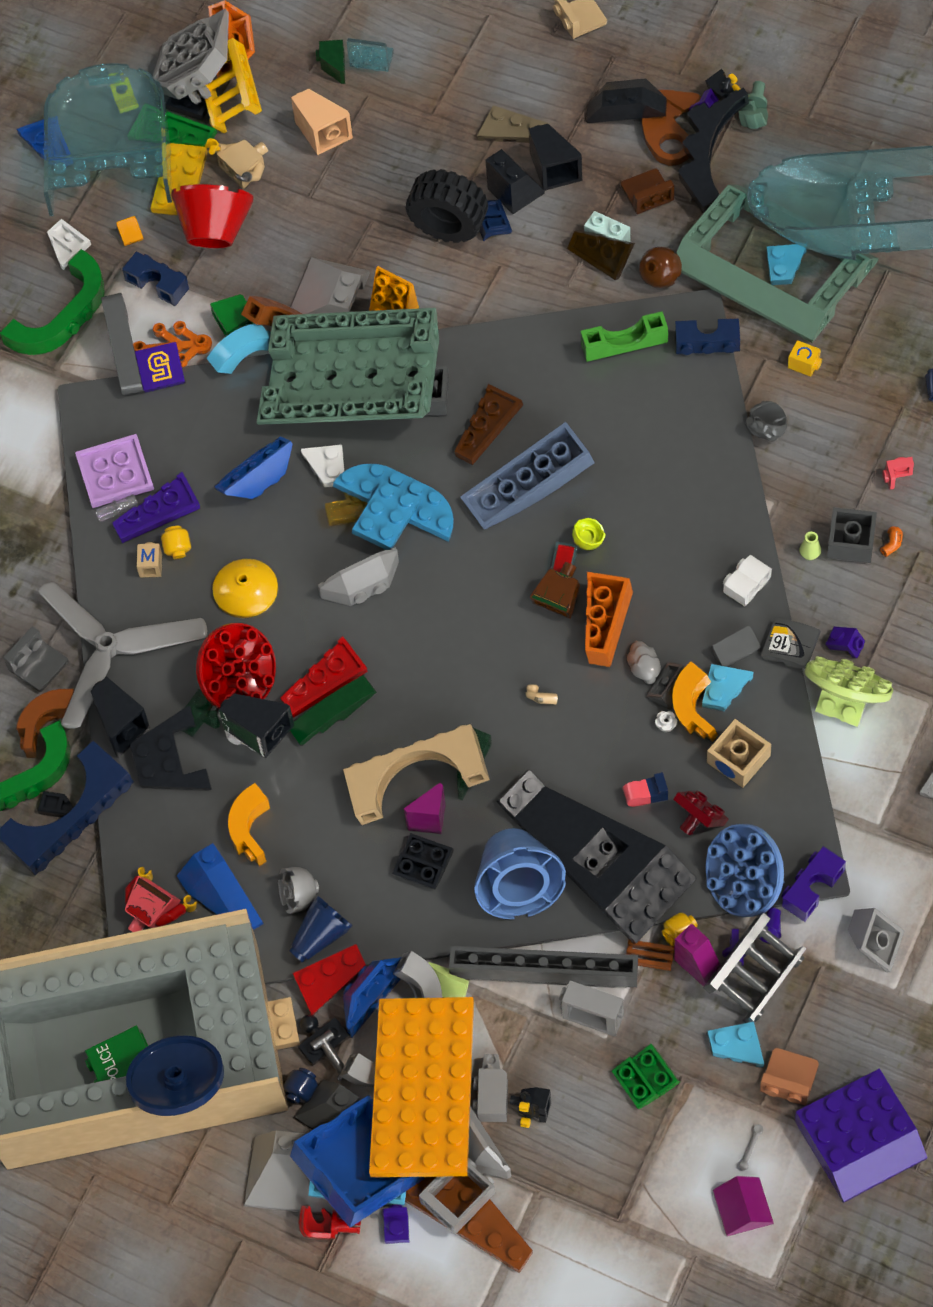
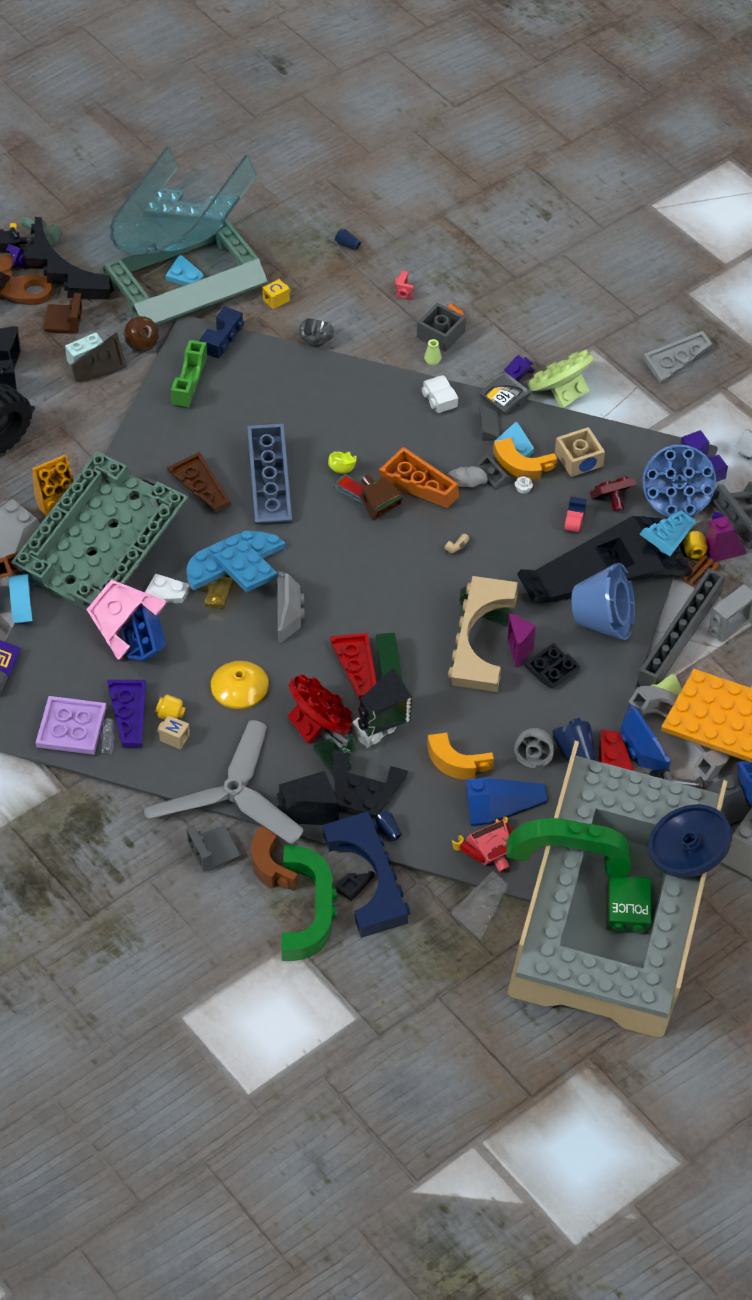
camera: 70 degrees left, 10 degrees down
none -> bright pink wing [87,580,168,660]
none -> dark blue cone [375,810,402,841]
none -> clear wing [451,871,508,942]
none -> green arch [506,818,631,878]
none -> medium azure wing [640,510,696,556]

